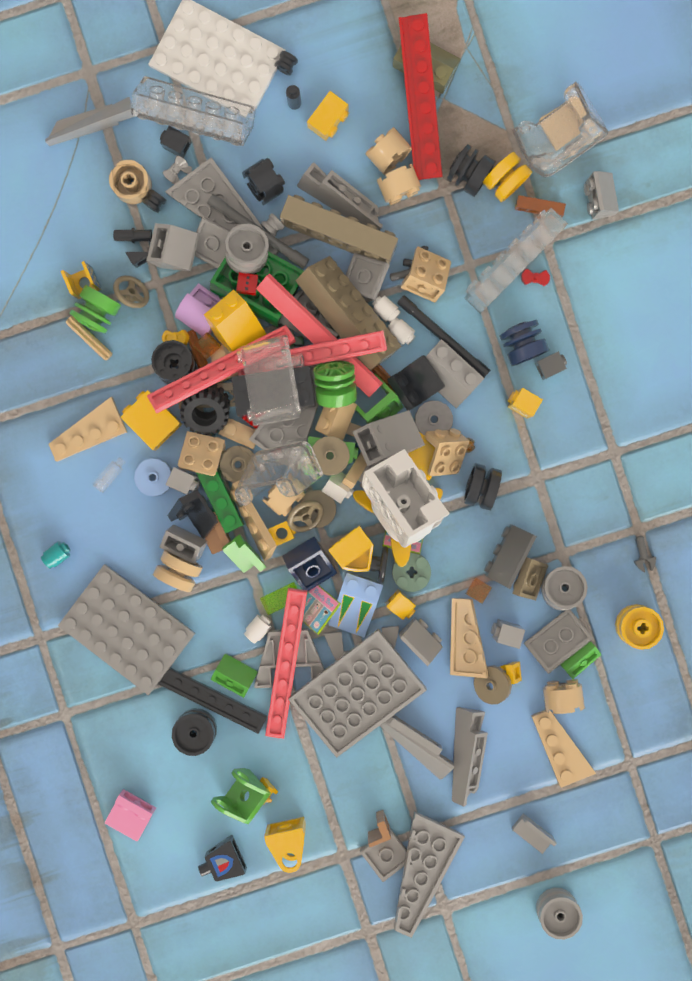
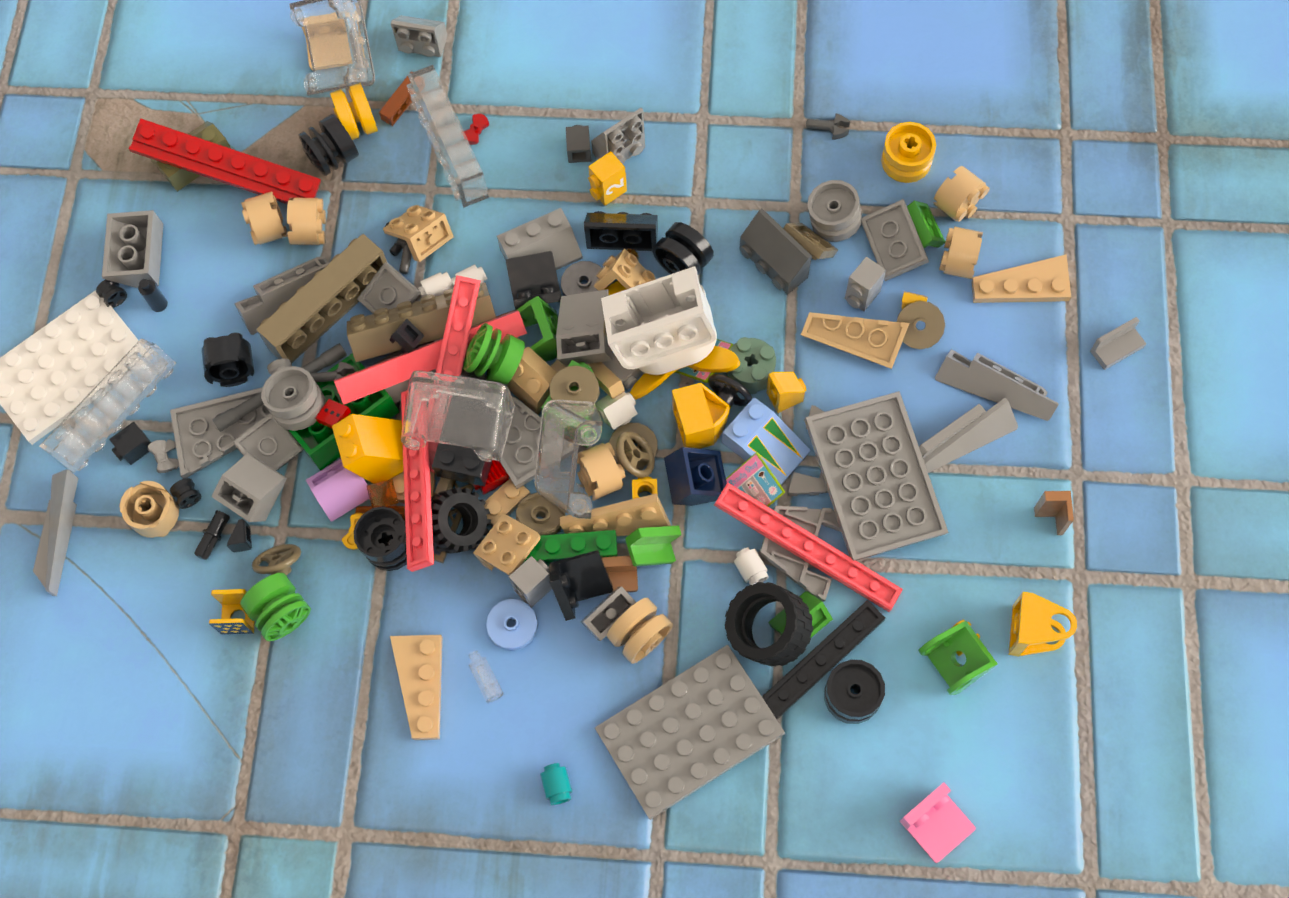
camera: 60 degrees left, 20 degrees down
tan axle [66,316,112,361] -> none
yellow brick [121,390,183,451] -> none
black torso [198,835,247,882] -> none
clear neon green tile [260,582,298,615] -> none
yellow brick [307,91,349,141] -> none
light grey tile [360,828,407,882] -> none
light grey wing [394,811,465,938] -> none
black piece [397,295,491,378] -> none
light grey slope [399,618,443,666] -> none
clear orange tile [465,577,492,604] -> none
dark blue wheel [499,320,549,366] -> none
light grey wheel [536,888,583,940] -> none
none -> light grey slope [102,210,163,288]
none -> dark grey bar [311,362,356,382]
none -> black tile [389,319,425,354]
none -> black slope [584,211,658,251]
none -> light grey slope [591,108,645,164]
none -> black tyre [725,582,813,667]
none -> tan brick [933,166,990,222]

